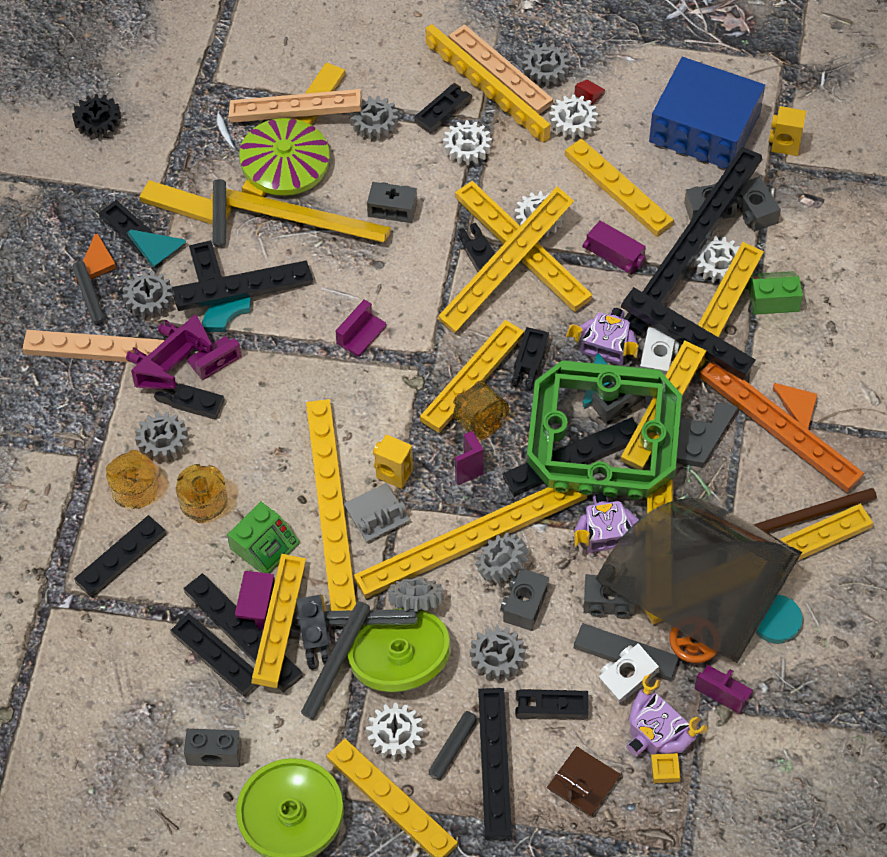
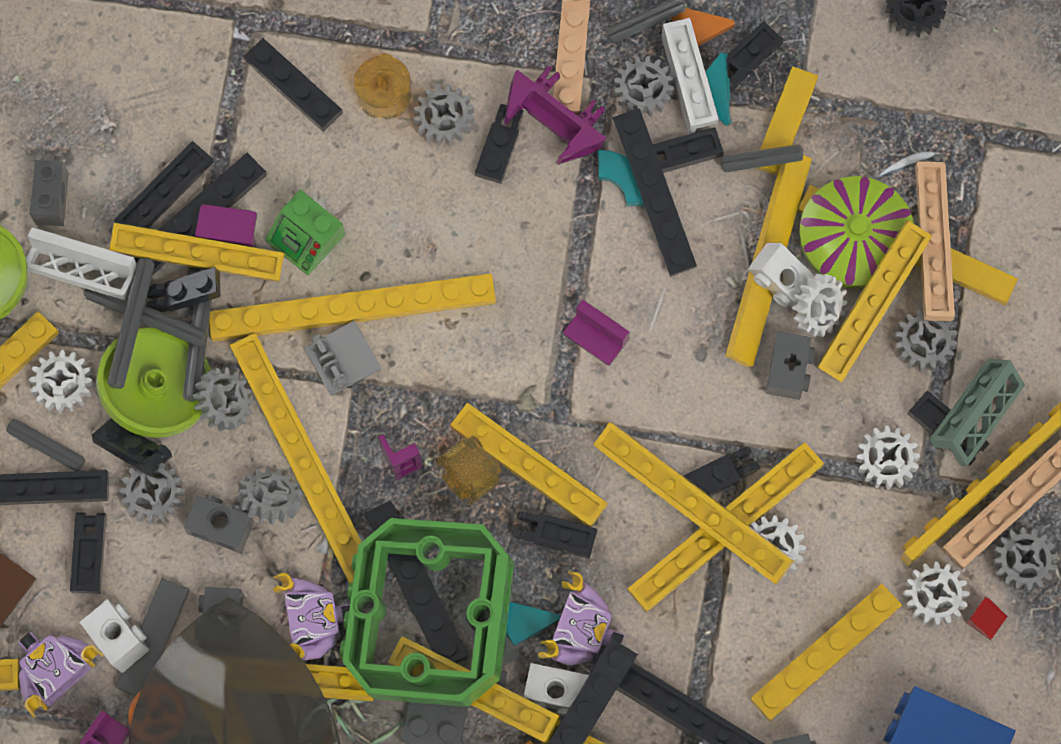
camera: 90 degrees right, 15 degrees up
clear yellow brick [176,464,228,523] -> none
magenta panel [187,336,242,381] -> none
yellow brick [373,434,413,489] -> none
magenta brick [582,220,646,275] -> none
none -> white fence [26,227,137,300]
none -> black plate [92,418,172,476]
none -> dark grey axle [107,258,154,389]
none -> white panel [661,18,719,134]
none -> white brick [748,243,815,307]
none -> white gear [793,273,848,337]
none -> yellow plate [816,220,932,383]
none -> sand green fence [930,359,1025,466]

